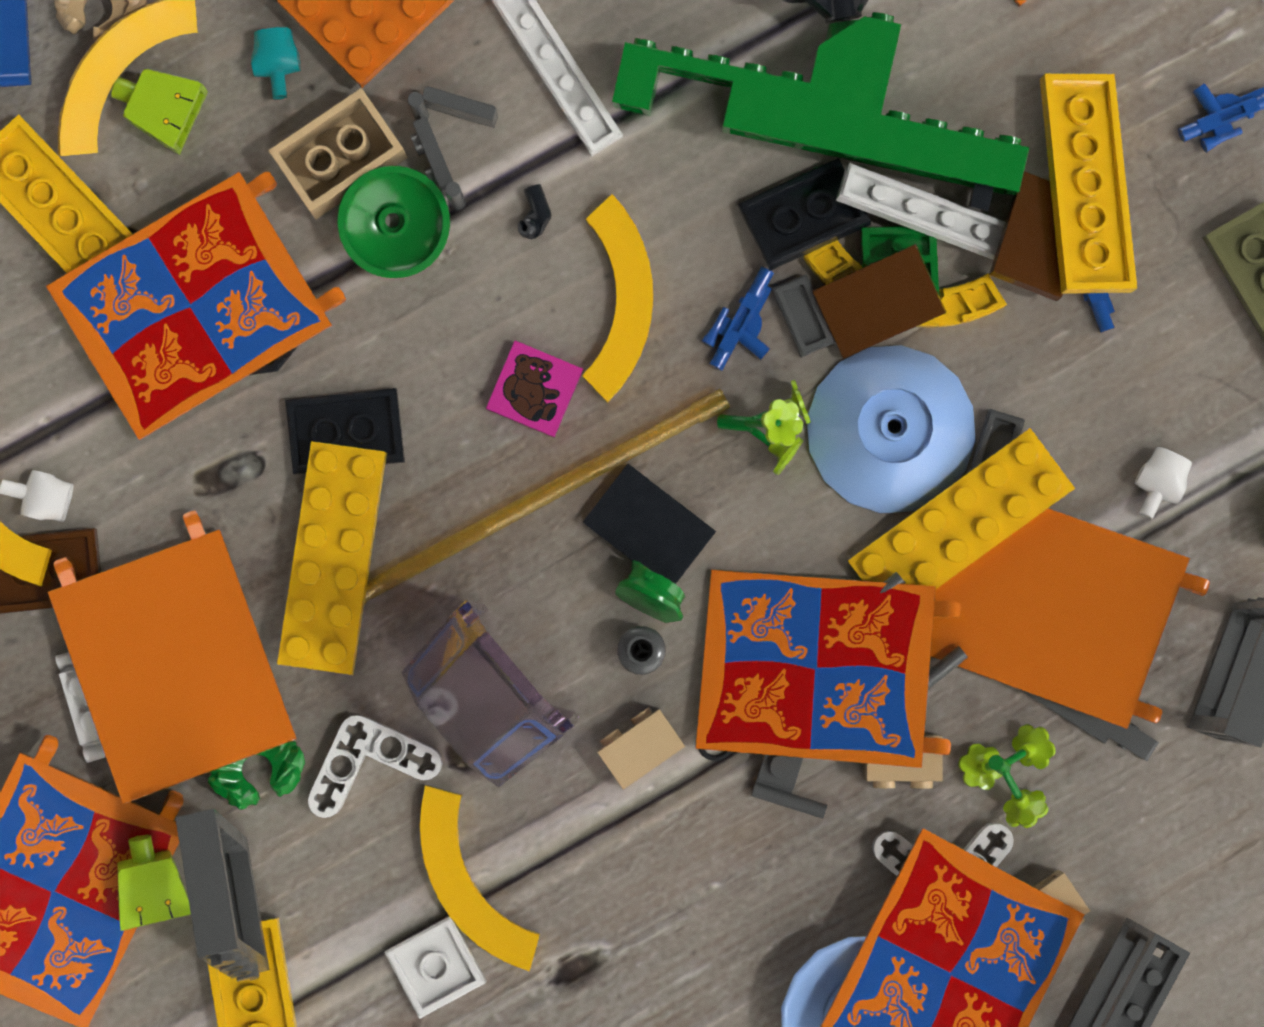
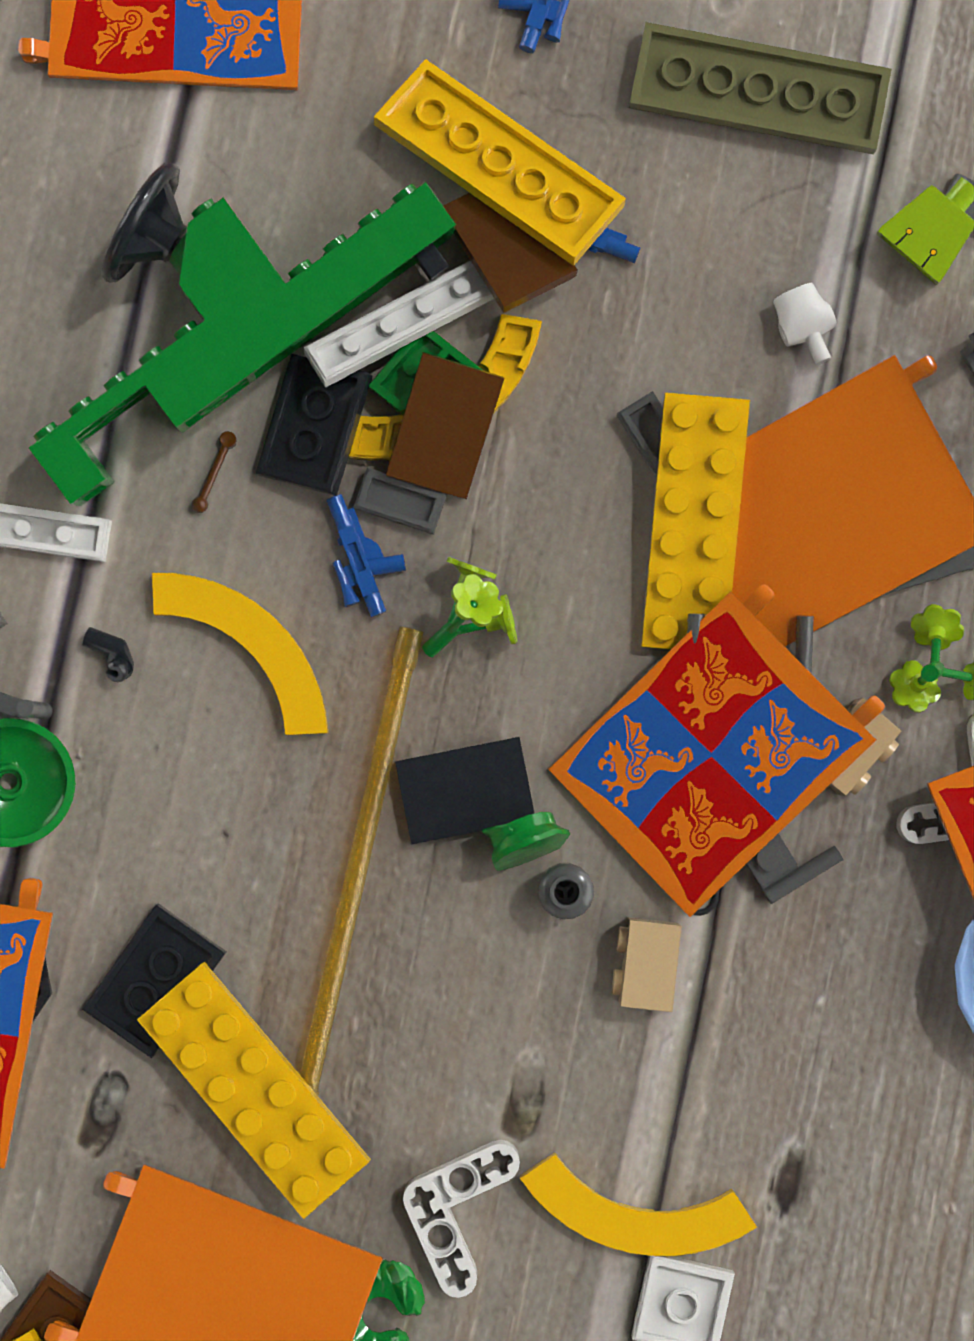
camera: 45 degrees left, 0 degrees up
windscreen [401,600,580,788] -> none
tile [486,340,583,438] -> none
light blue dish [807,345,976,514] -> none
none -> reddish brown hinge [191,431,237,513]

